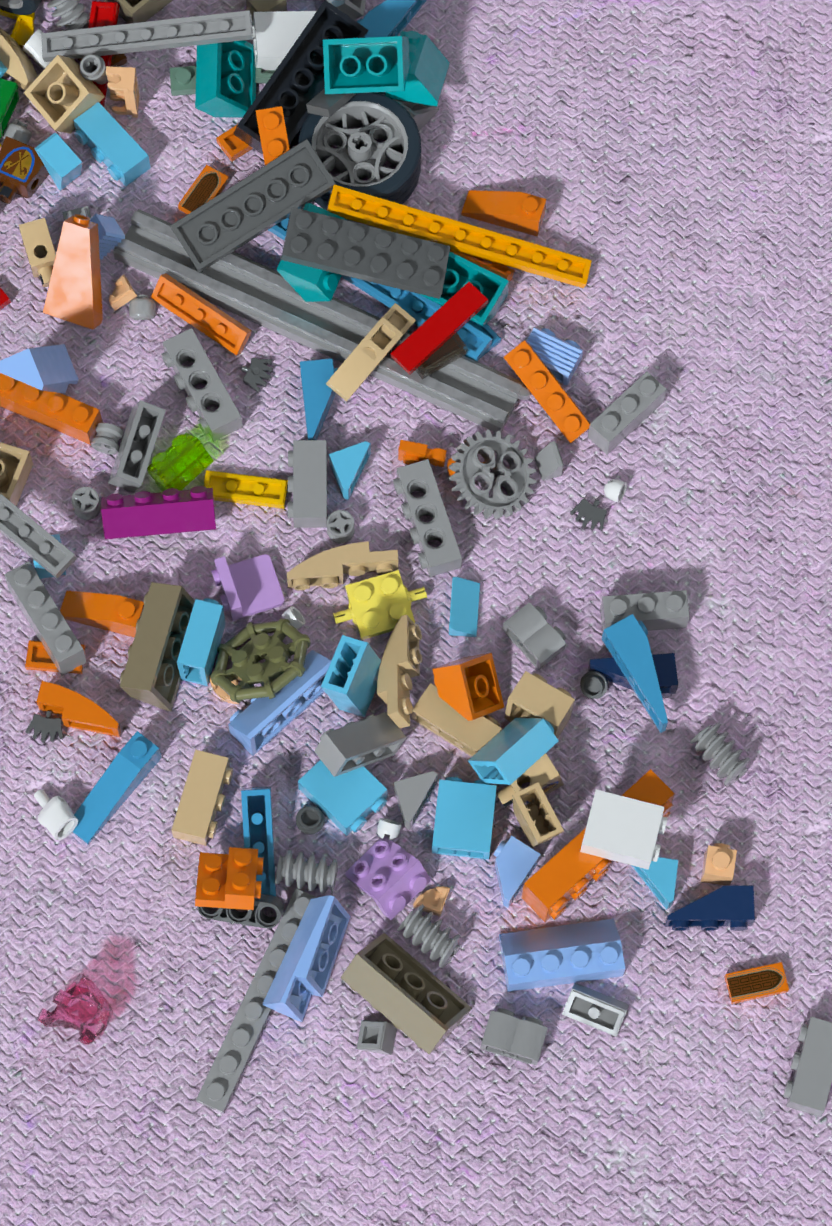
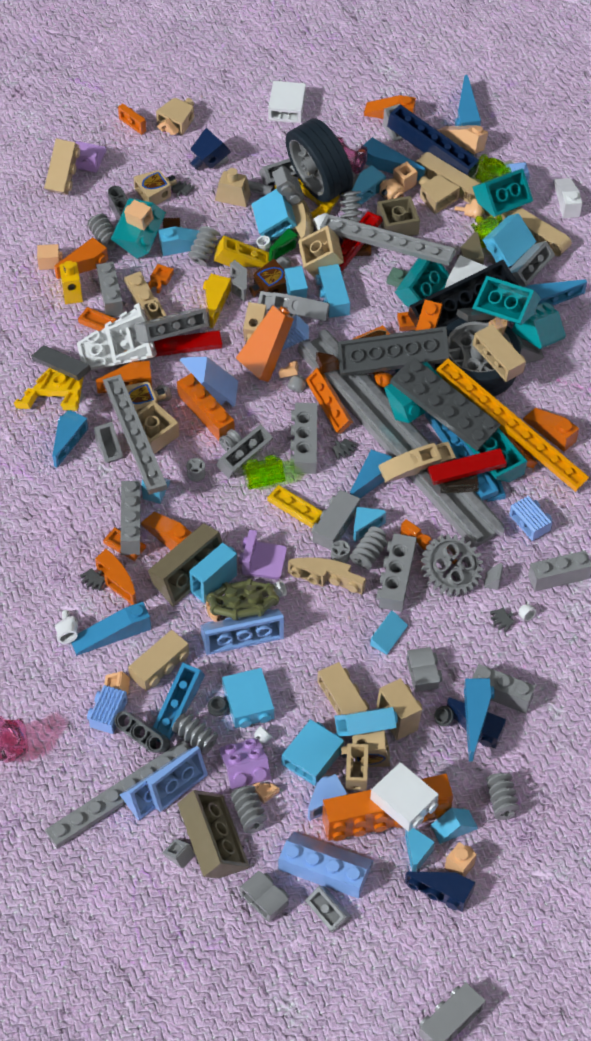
camera: 30 degrees right, 15 degrees down
light grey cone [80,54,108,85] -> none
magenta brick [101,486,216,539] -> none
light nougat hinge [106,66,140,118] -> none
orange plate [195,847,264,910] -> none
light grey brick [314,712,406,777] -> none
medium azure brick [321,635,381,717] -> none
light yellow plate [333,570,427,640] -> none
tan slope [377,615,422,728] -> none
light grey slope [394,771,438,830] -> none
orange slope [432,652,505,721] -> none
orange plate [504,340,591,443] -> none
tile [724,962,789,1004] -> none
none -> light blue brick [87,685,128,734]
none -> light nougat slope [104,671,130,695]
none -> light grey slope [258,291,330,321]
none -> reddish brown slope [316,352,339,374]
none -> light grey piece [349,526,388,569]
none -> orange piece [372,371,393,388]
none -> medium azure slope [431,808,478,844]
none -> tan brick [472,324,526,382]
none -> light nougat tile [488,317,507,335]

